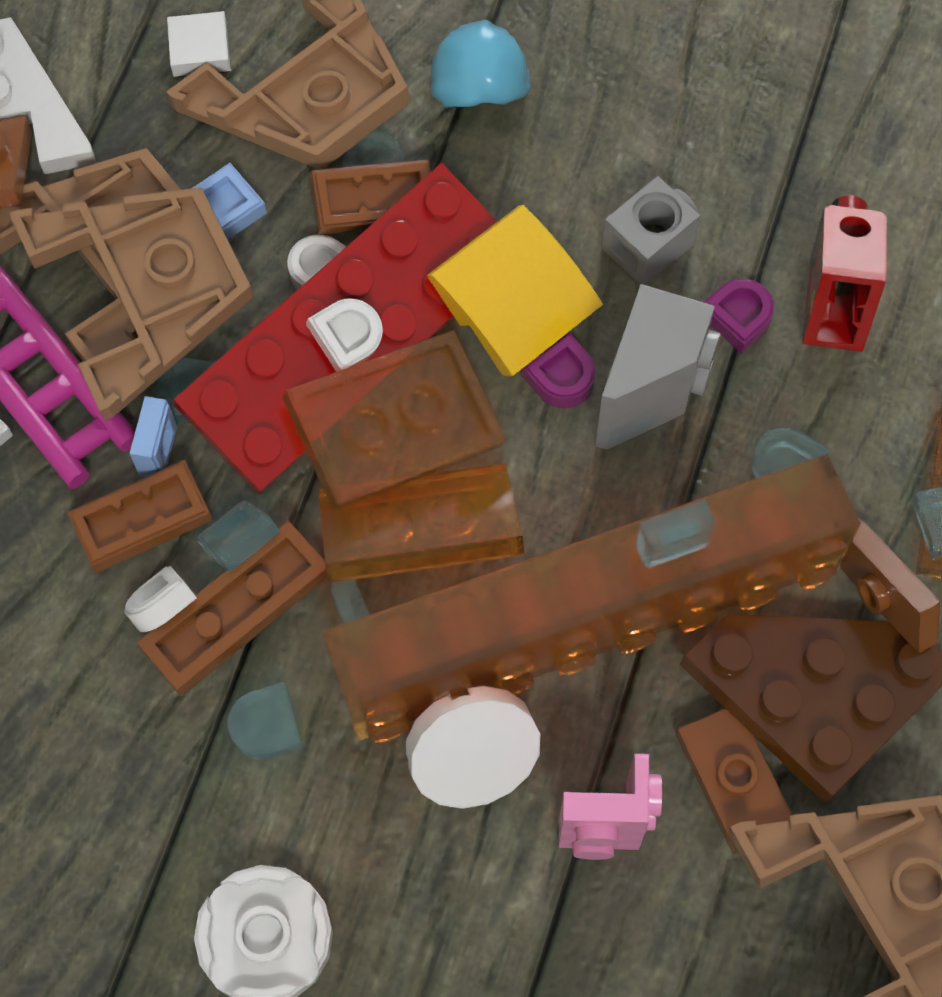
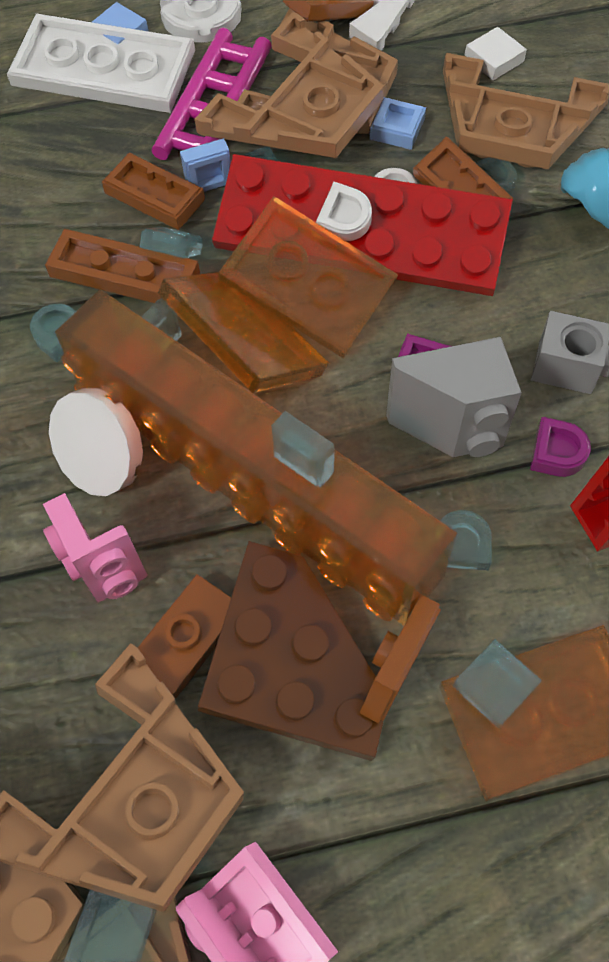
camera: 60 degrees right, 5 degrees down
white tile [124,566,197,632] -> none
yellow slope [427,205,603,376] -> none

